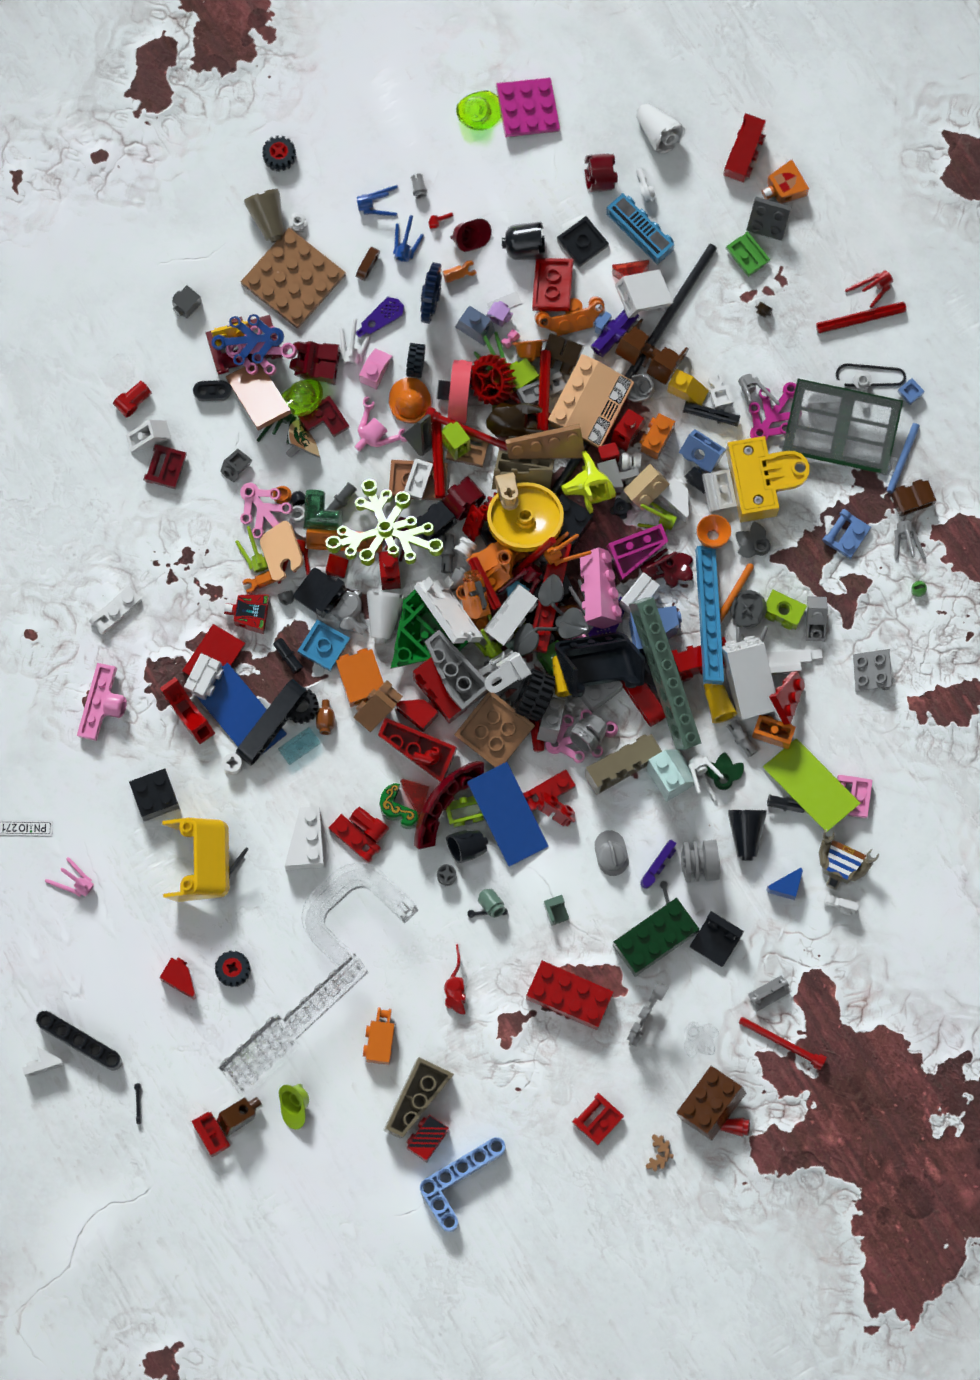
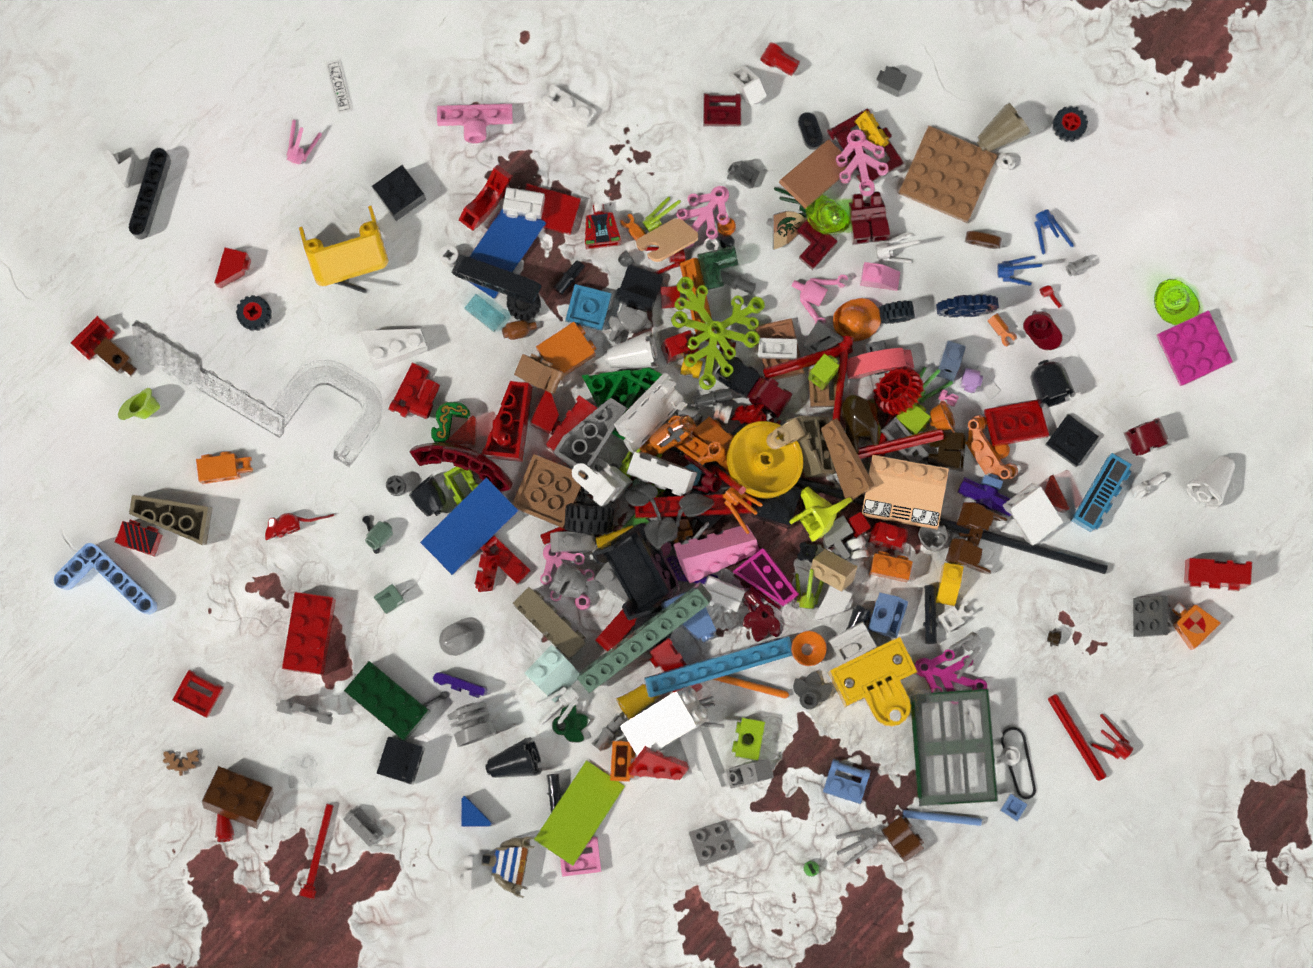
camera: 75 degrees right, 5 degrees up
black hinge [134,1083,142,1124] -> none
blue plant [211,314,284,365] -> none
dark purple piece [356,297,404,338] -> none
red axle [467,557,501,610] -> none
bright green plate [726,231,770,277] -> none
dark grey tile [731,590,767,629] -> none
none -> yellow wheel [680,356,703,379]

